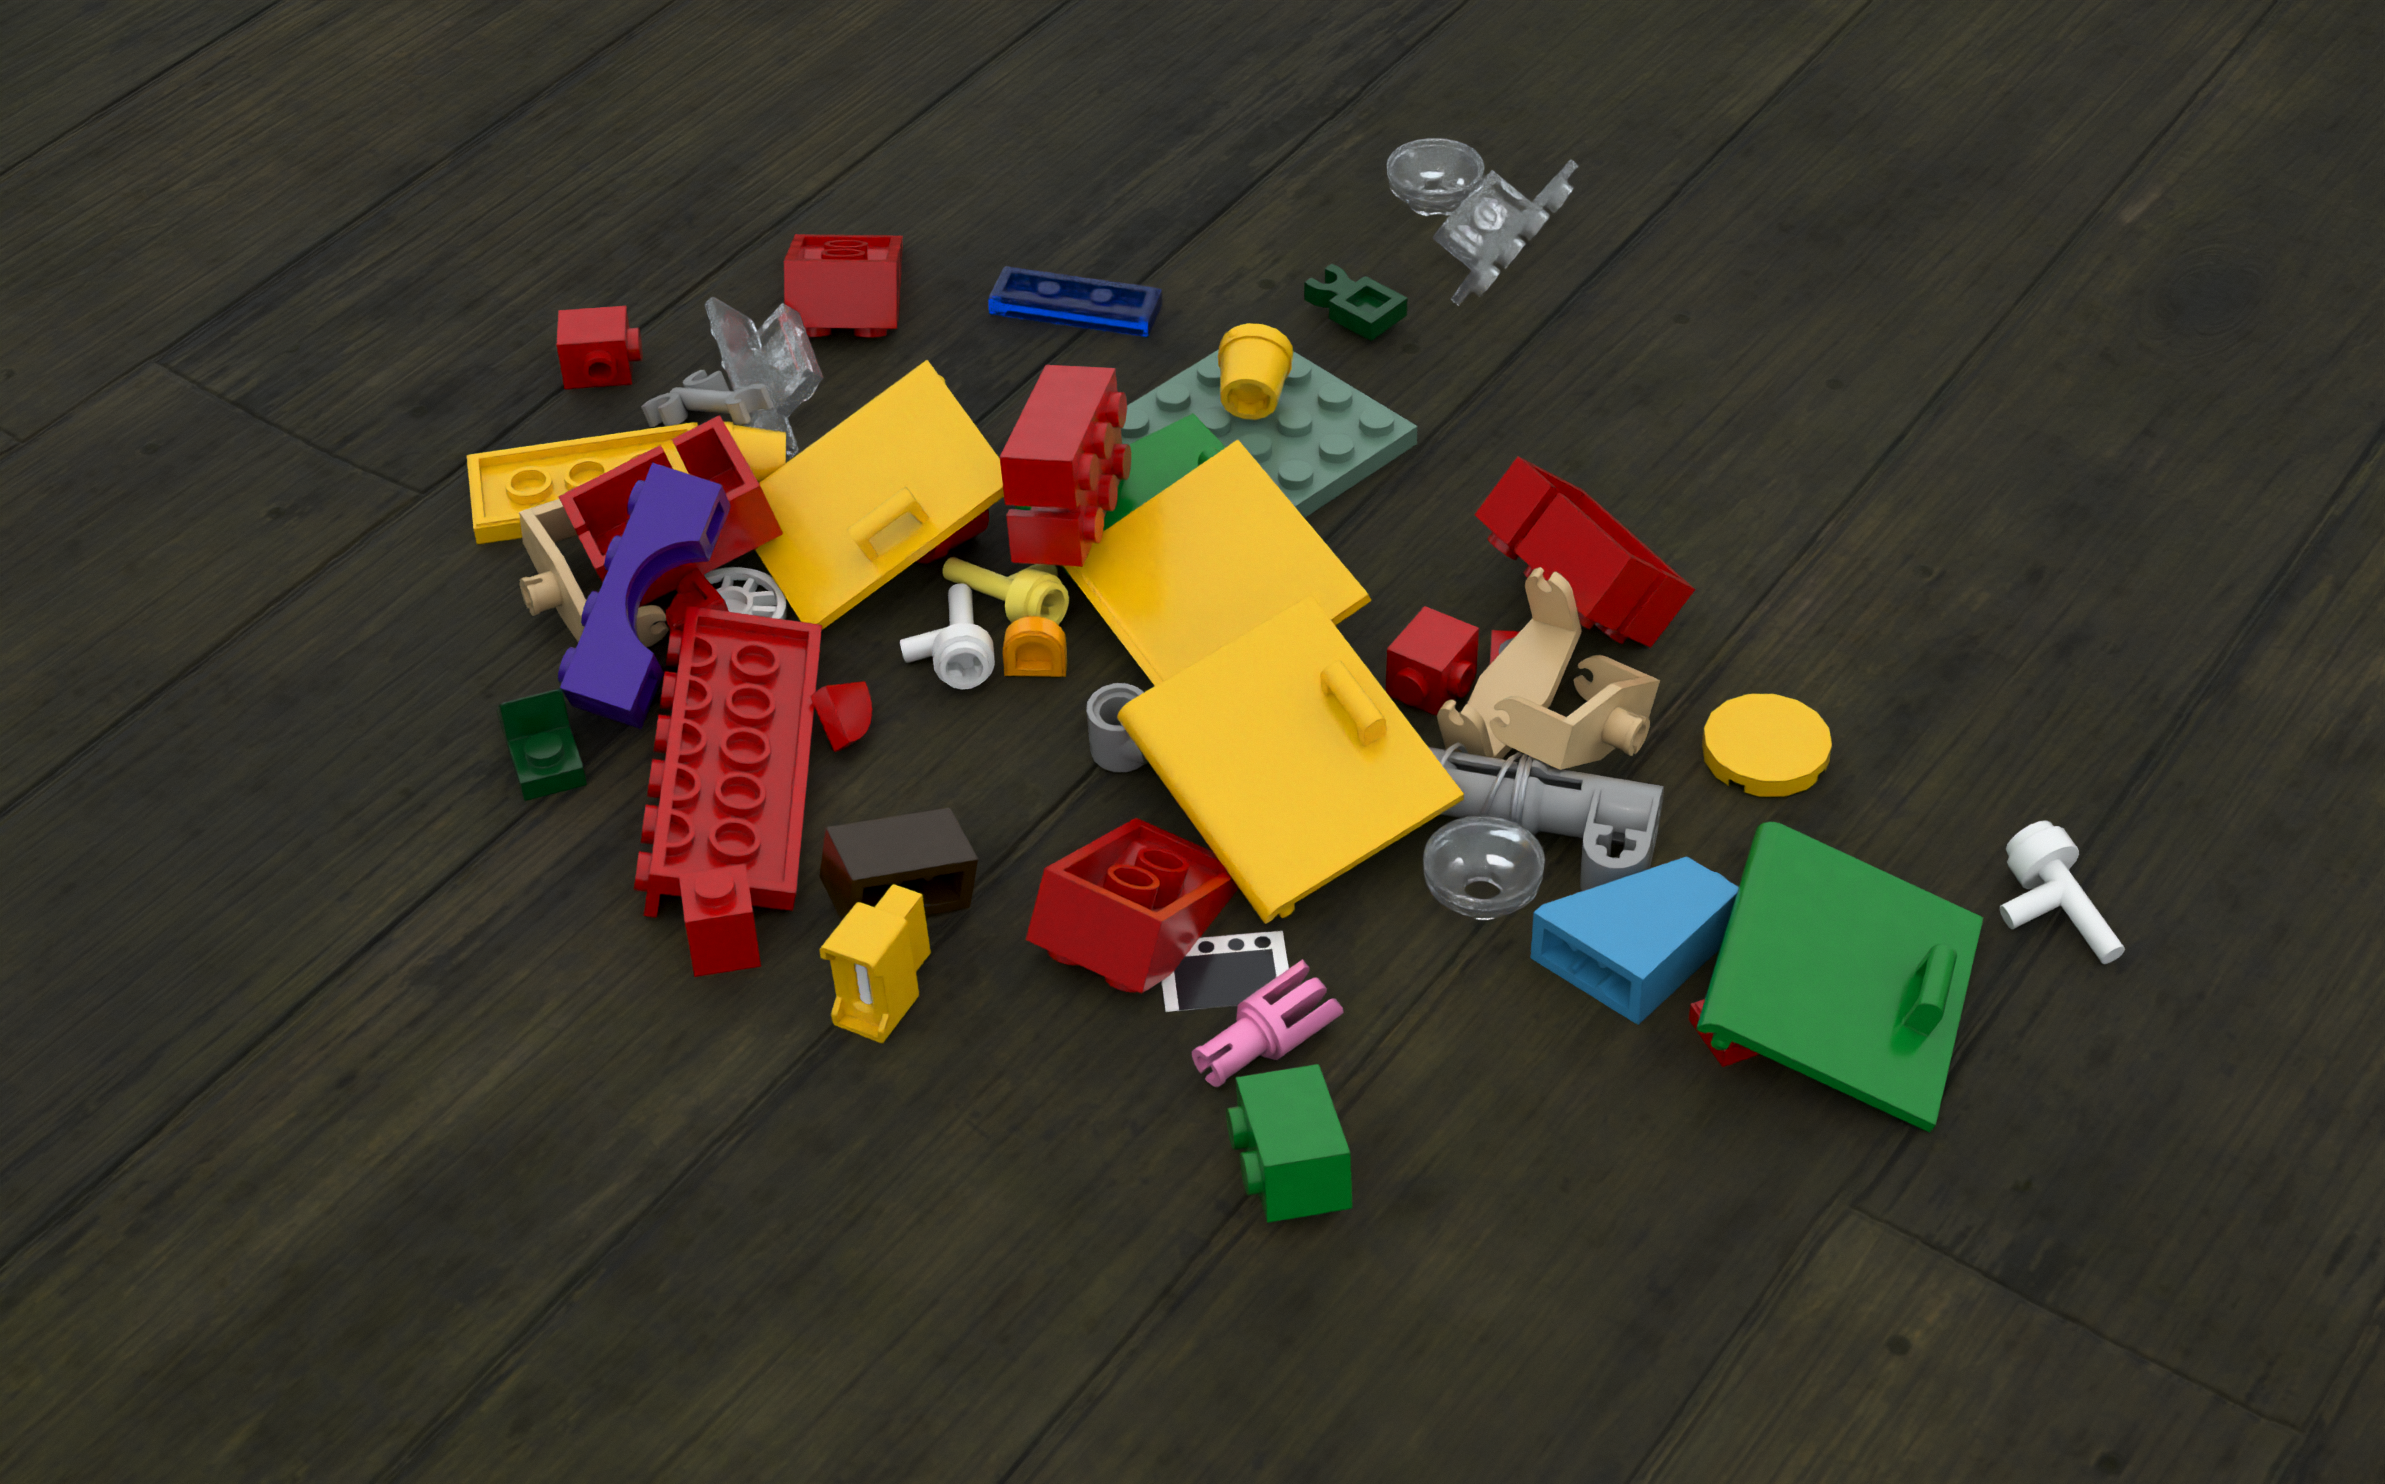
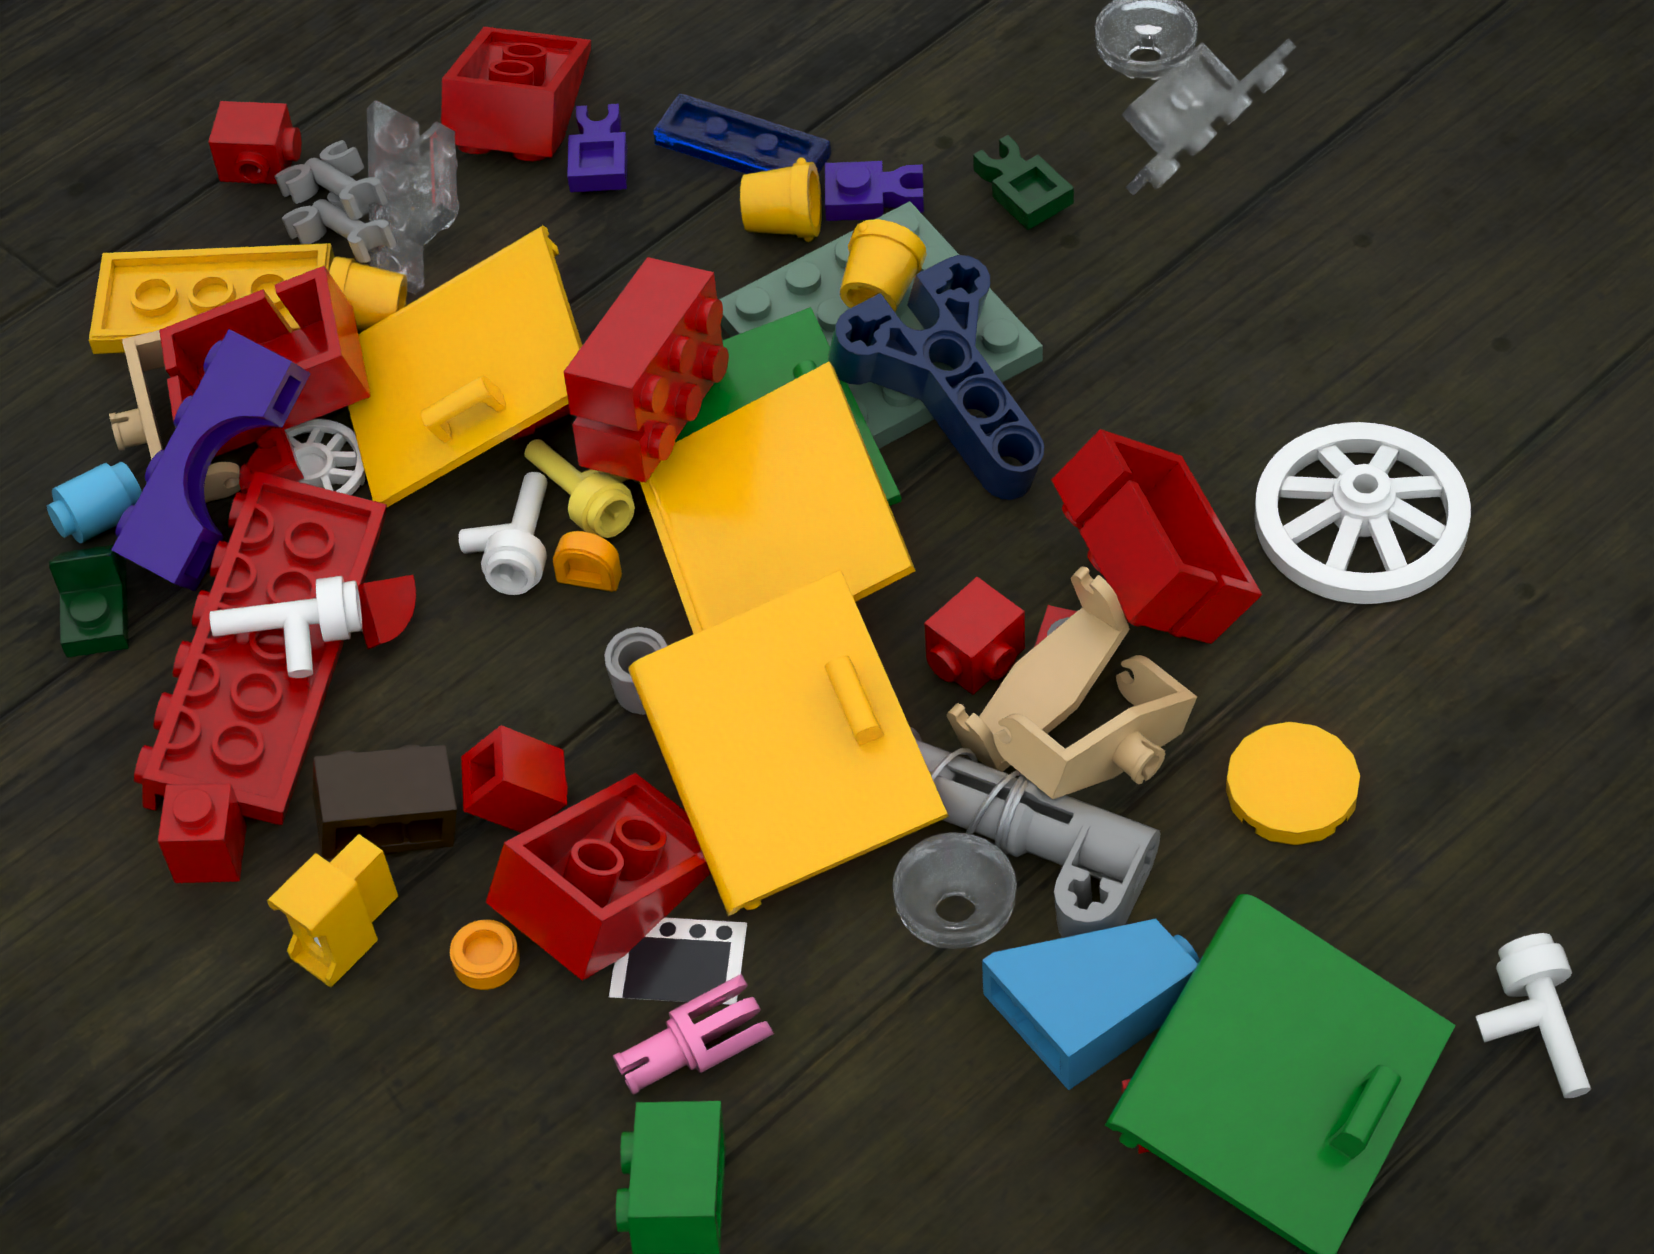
camera: 15 degrees right, 10 degrees up
none -> medium azure brick [47,462,142,543]
none -> white piece [210,576,363,678]
none -> light grey bar [274,140,388,220]
none -> light orange tile [450,920,520,990]
none -> red brick [461,725,568,833]
none -> dark purple plate [567,104,628,192]
none -> yellow piece [740,157,822,242]
none -> dark purple plate [825,161,924,221]
none -> dark blue beam [828,255,1044,500]
none -> white wheel [1254,422,1471,604]

